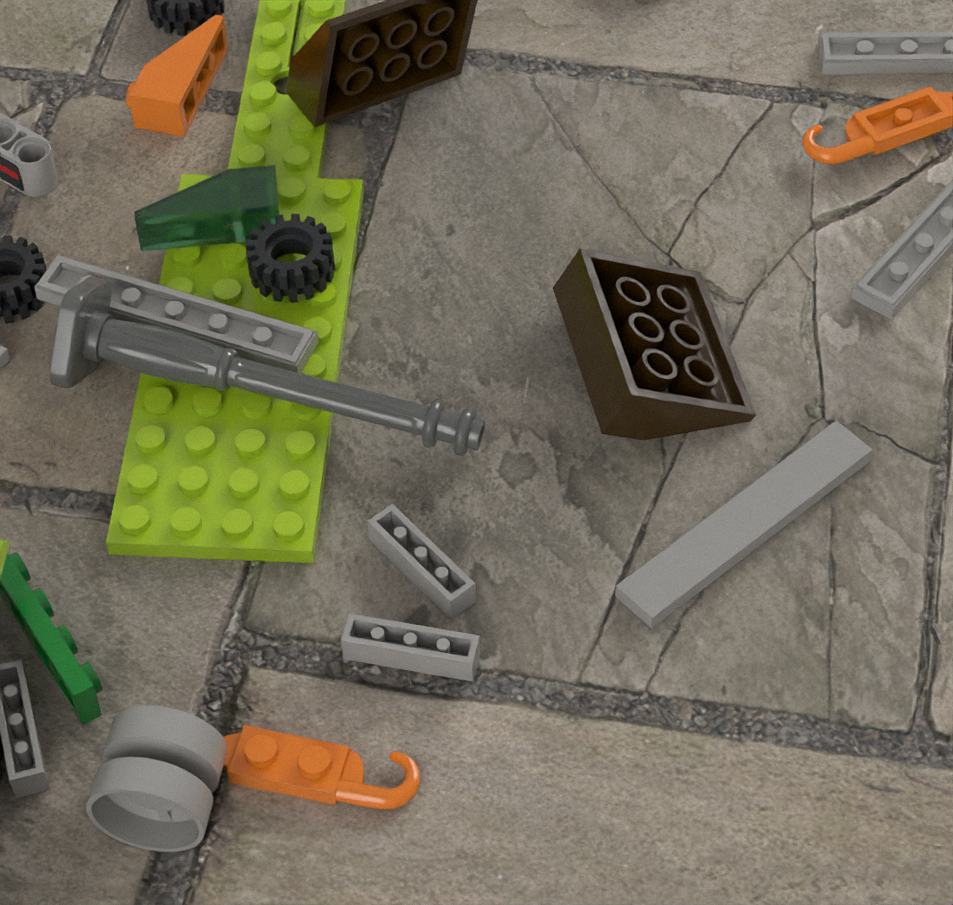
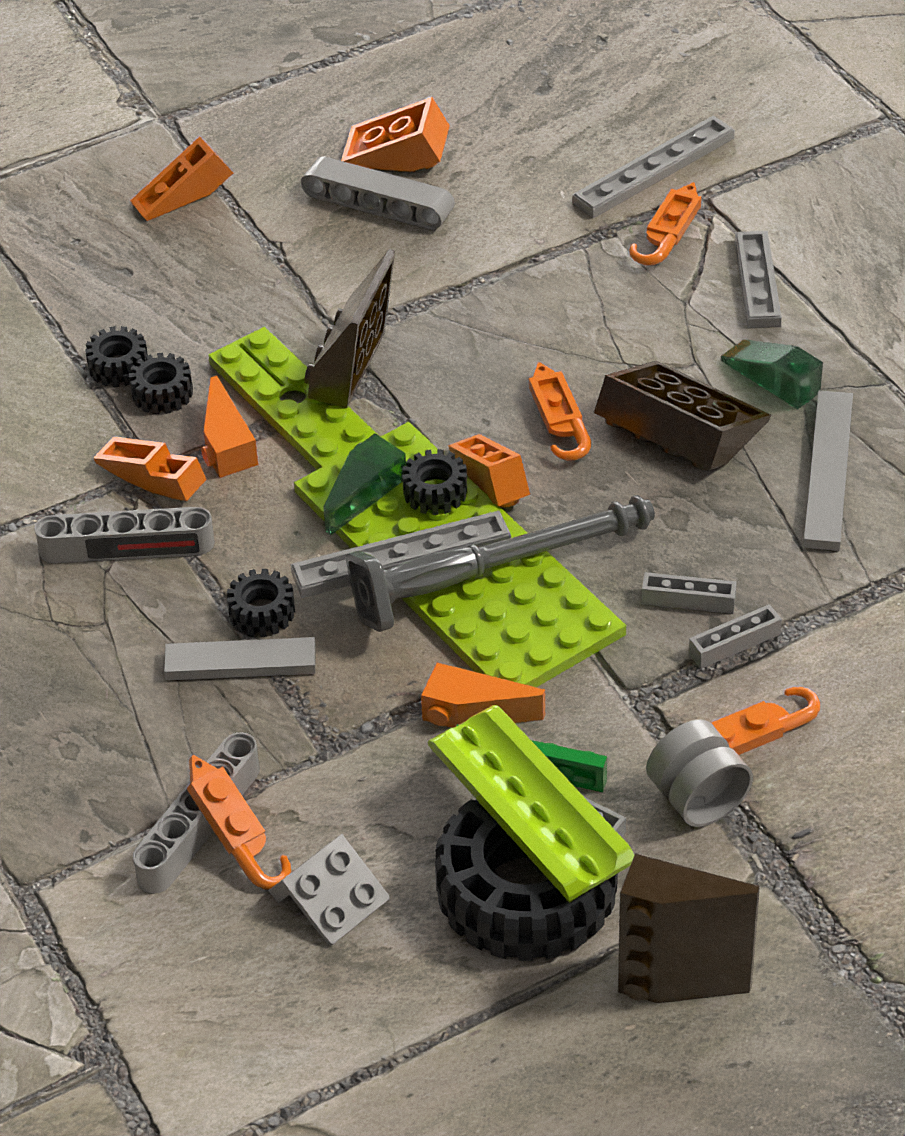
camera: 40 degrees left, 5 degrees down
none -> orange slope [94,437,207,501]
none -> orange slope [421,662,546,728]
none -> orange slope [448,434,530,508]
none -> orange plate [529,362,591,461]
none -> clear green slope [721,339,823,409]

